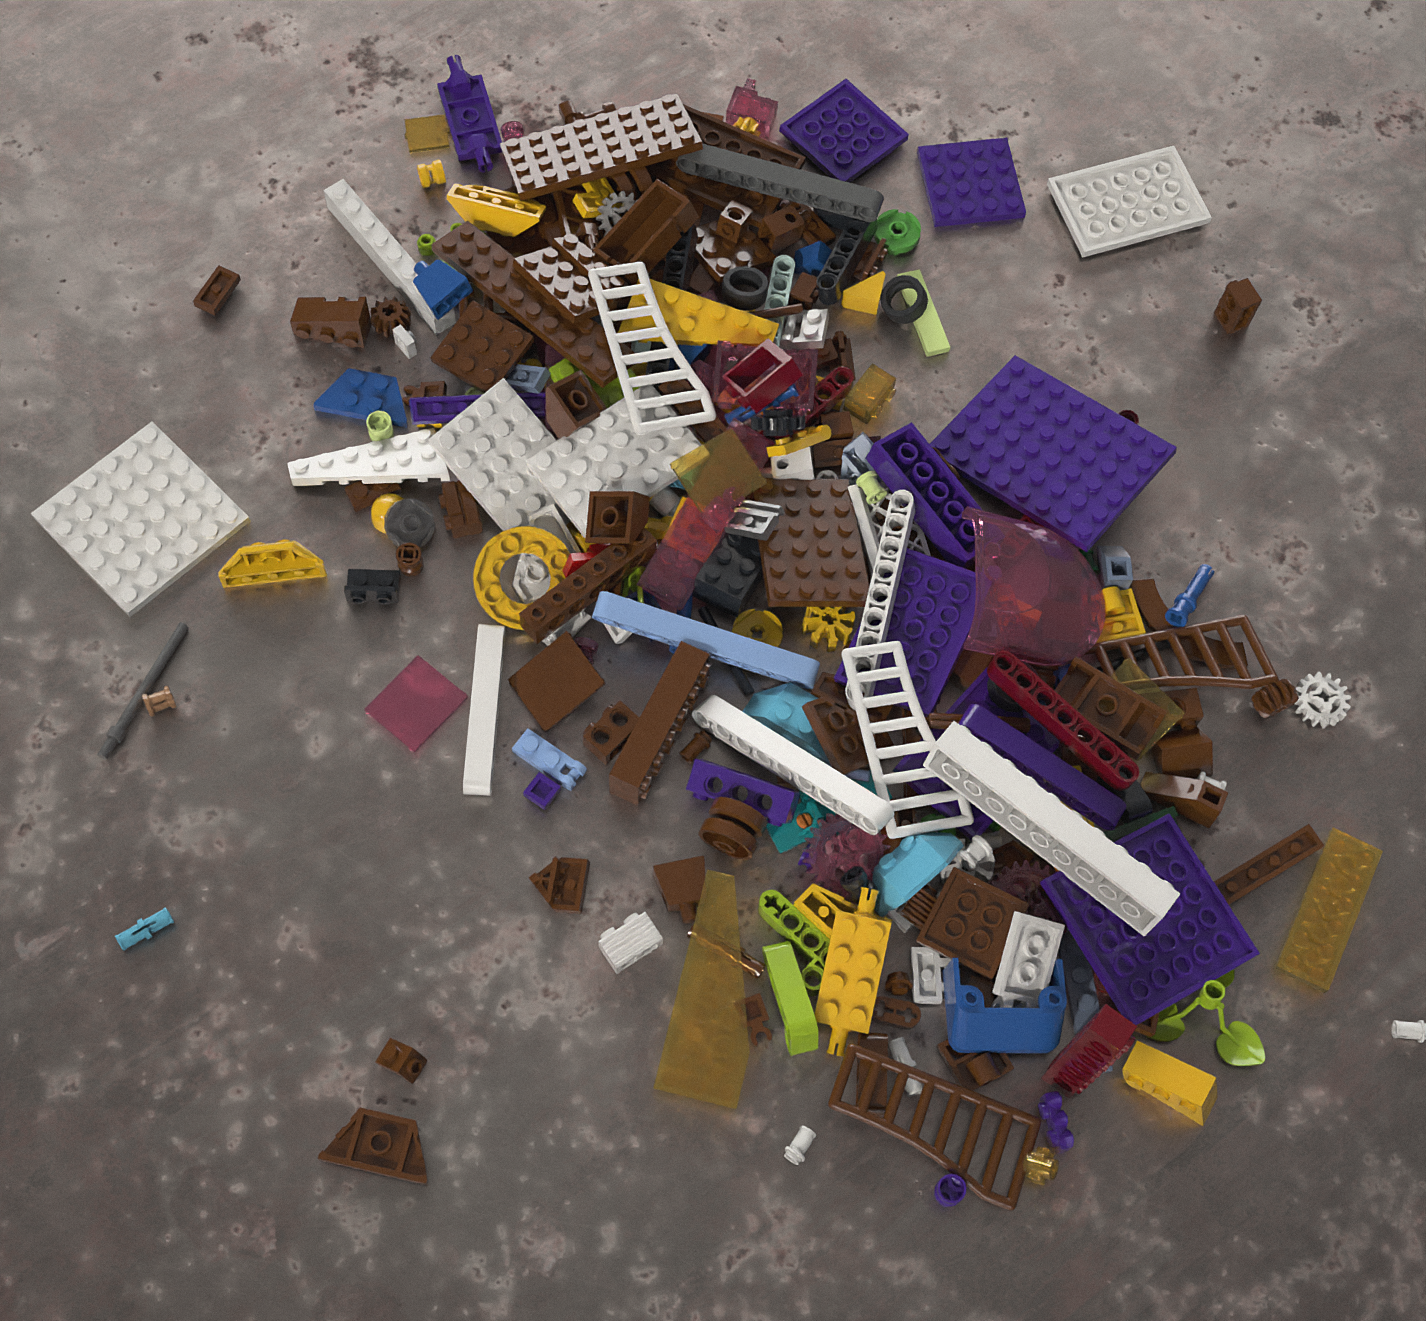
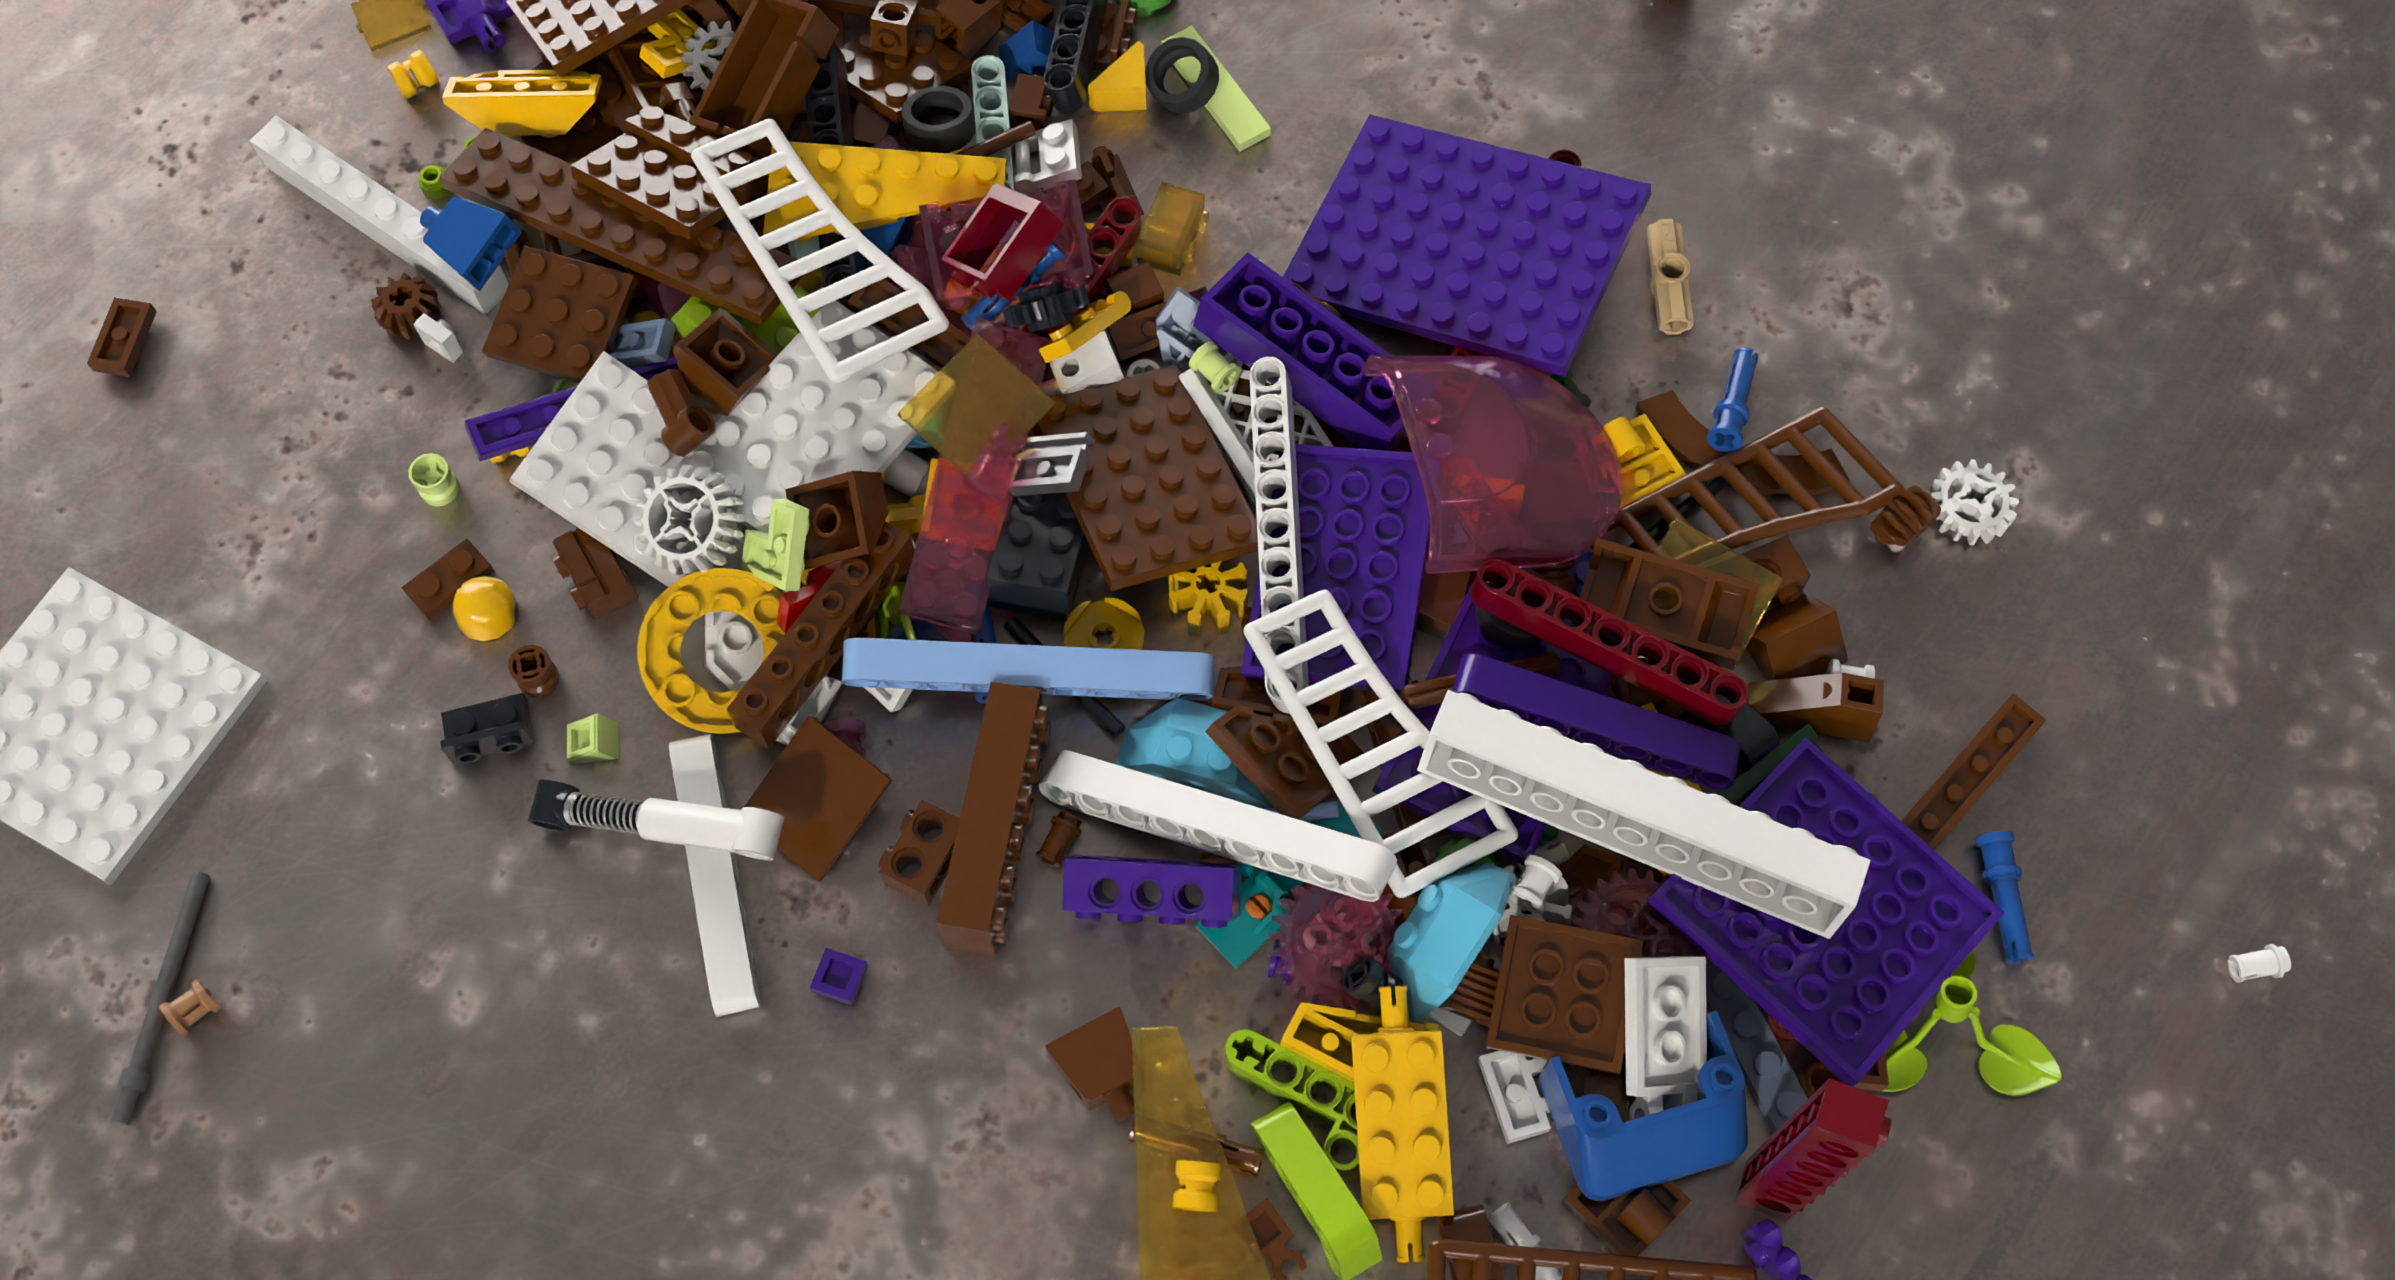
camera: 10 degrees left, 0 degrees up
yellow wedge [218,539,327,588] -> none
white wing [287,428,450,486] -> none
reddish brown wedge [290,297,371,348] -> none
blue wing [313,368,408,428] -> none
clear pink piece [364,655,468,753] -> none
flat silver tile [384,499,435,547] -> none
reddish brown plate [402,381,447,406] -> none
light blue plate [512,729,587,791] -> none
reddish brown slope [528,856,590,914] -> none
white brick [598,912,663,974] -> none
reddish brown wheel [698,797,768,860] -> none
reddish brown beam [871,996,921,1030] -> none
reddish brown plate [885,971,913,996] -> none
sand blue slope [1096,546,1133,590] -> none
yellow wedge [1122,1040,1218,1126] -> none
clear yellow plate [1274,827,1383,993] -> none
none -> white piece [528,779,785,861]
none -> yellowish green slope [567,713,619,764]
none -> white gear [634,464,746,576]
none -> reddish brown piece [647,369,716,457]
none -> yellowish green plate [741,499,810,591]
none -> yellow wheel [1172,1160,1221,1212]
none -> tan piece [1647,219,1694,335]
none -> blue pin [1975,831,2035,964]

